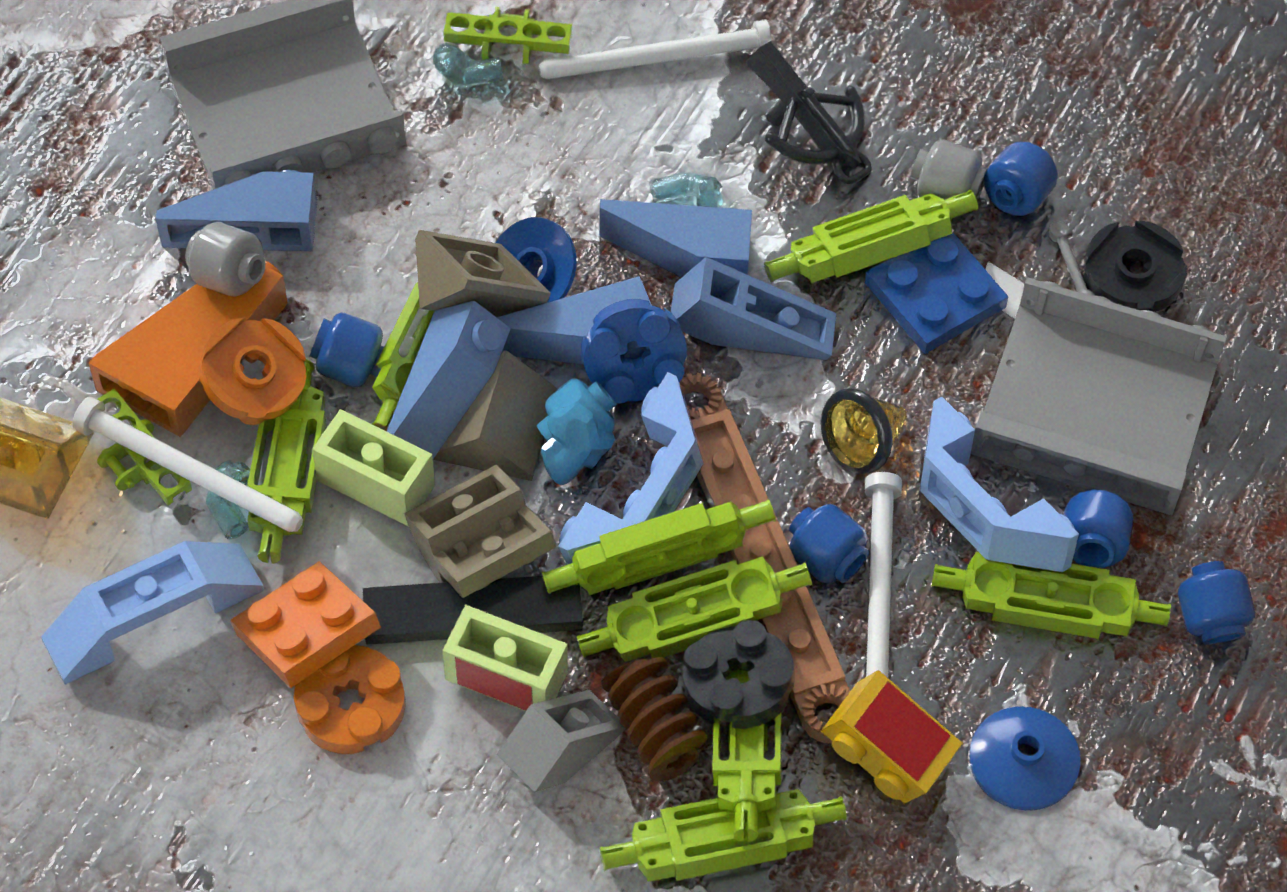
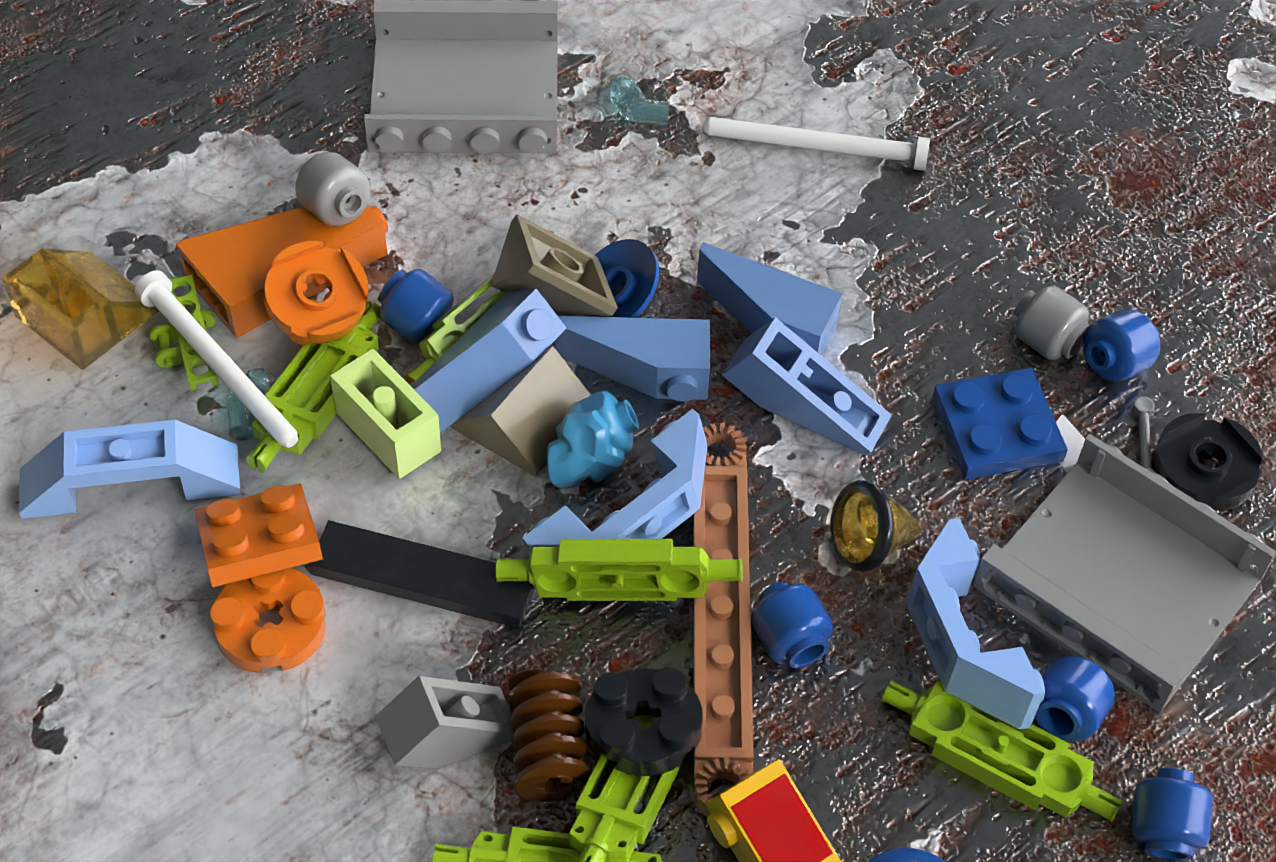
camera: 20 degrees right, 5 degrees down
medium blue slope [156,170,317,251] -> none
dark tan brick [404,464,556,598] -> none
yellowish green brick [442,605,568,711] -> none
lime piece [443,6,572,64] -> none
lime piece [577,556,813,662] -> none
blue plate [581,299,687,403] -> none
clear light blue arm [649,171,723,207] -> none
black piece [745,41,872,184] -> none
lime piece [764,190,978,283] -> none
white bar [865,472,902,677] -> none

